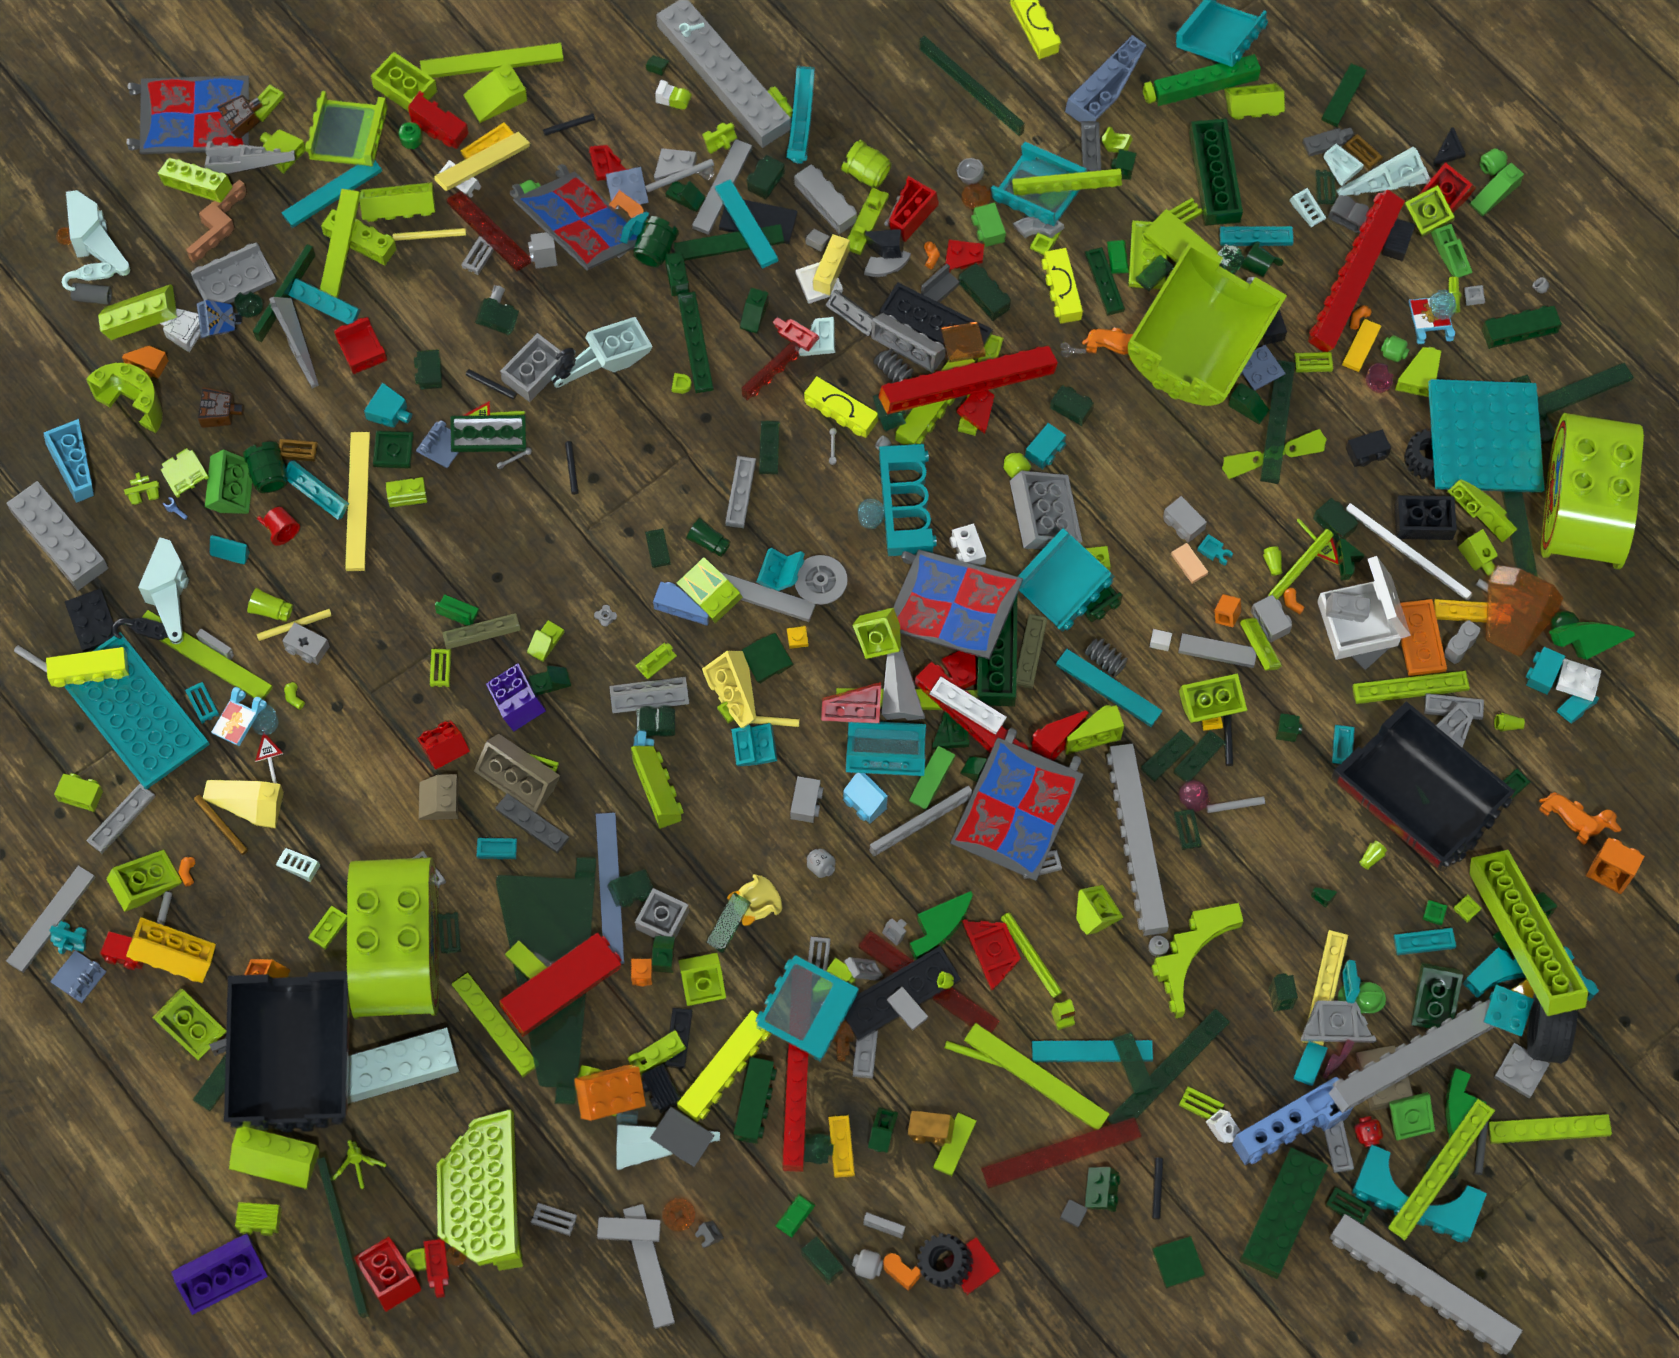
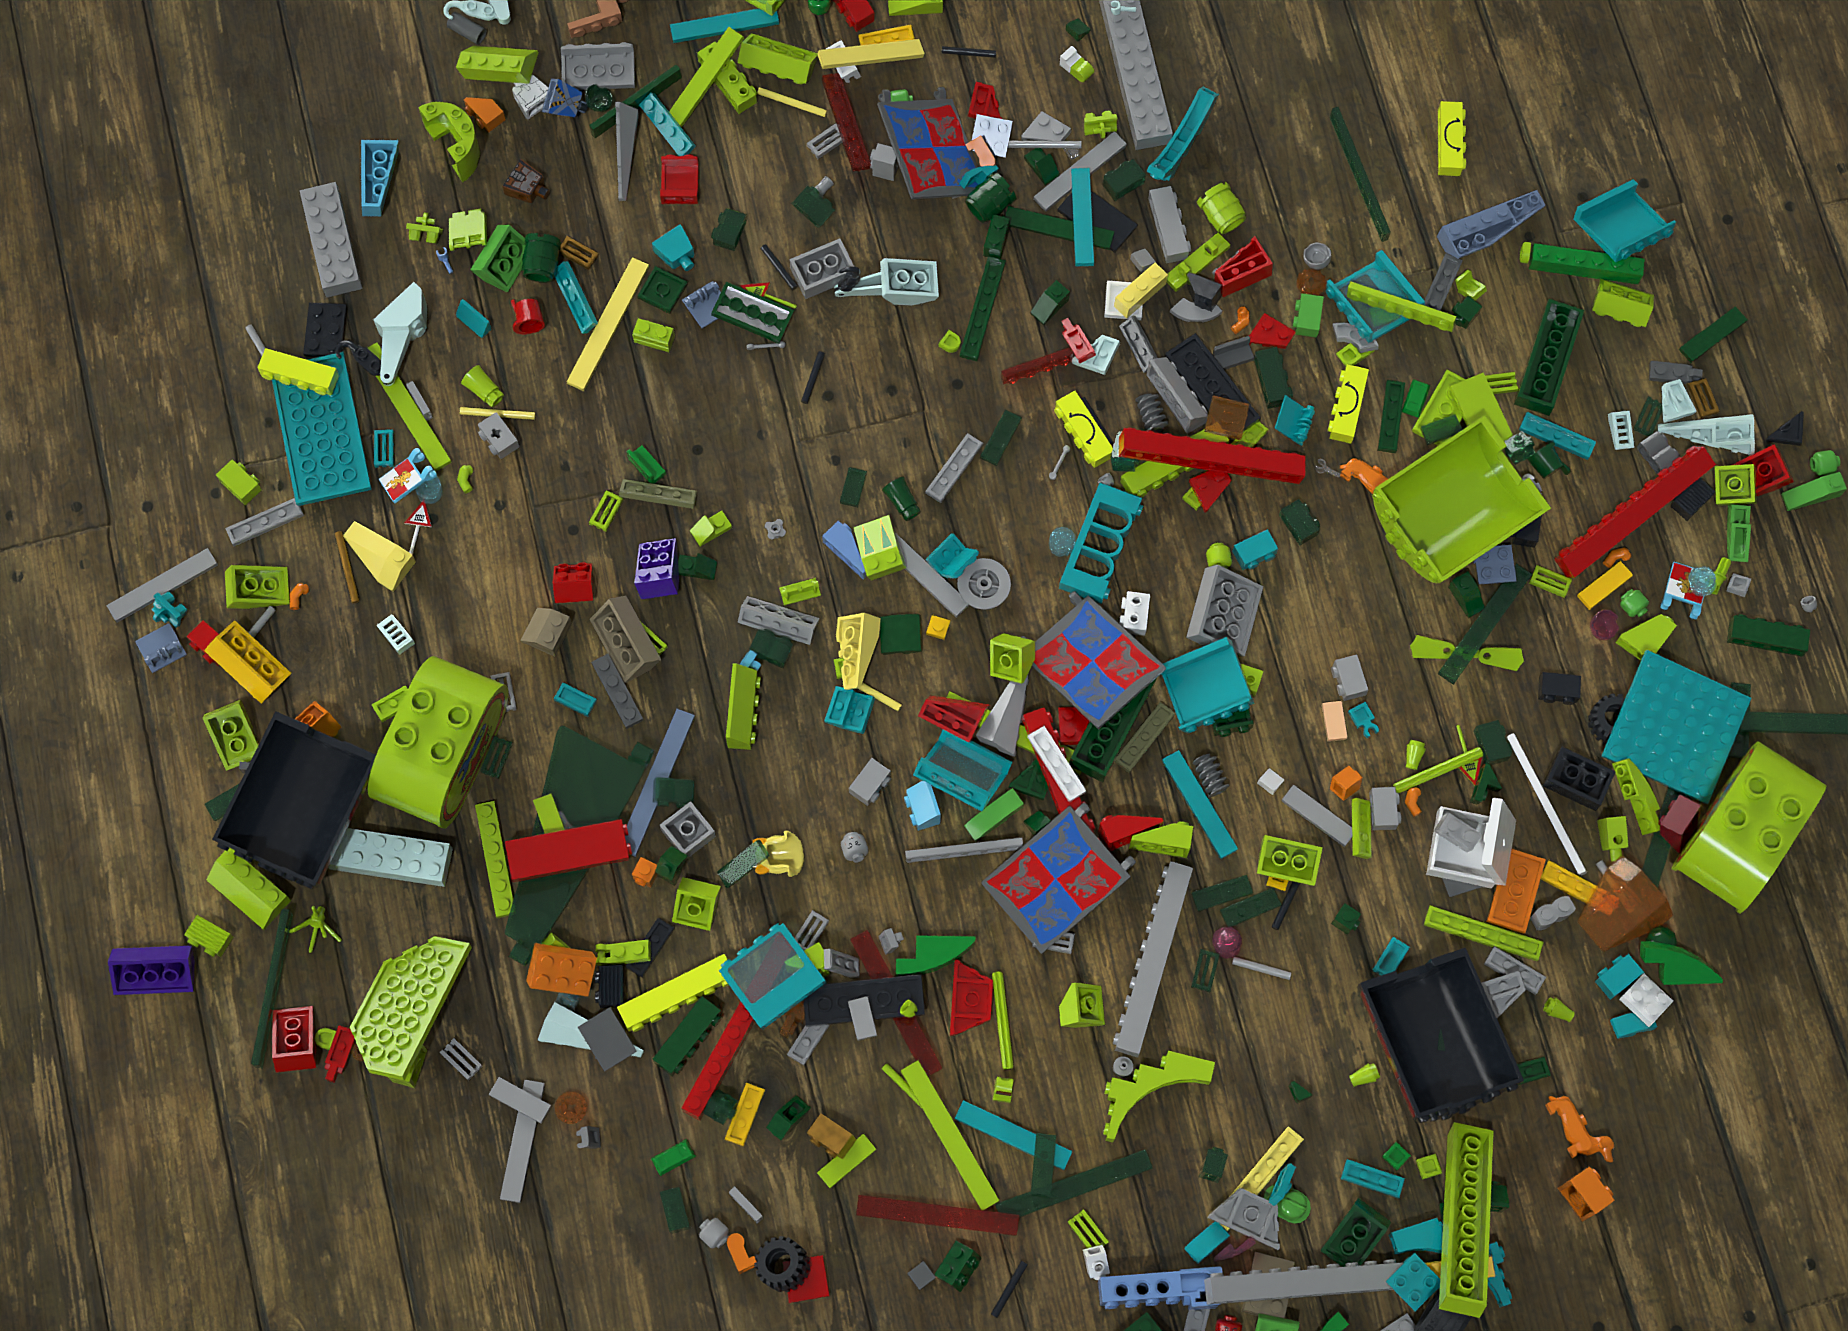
camera: 25 degrees right, 5 degrees up
lime axle [768,87,793,118] -> none
none -> teal hinge [1275,395,1315,446]
none -> dark red slope [1658,795,1701,853]

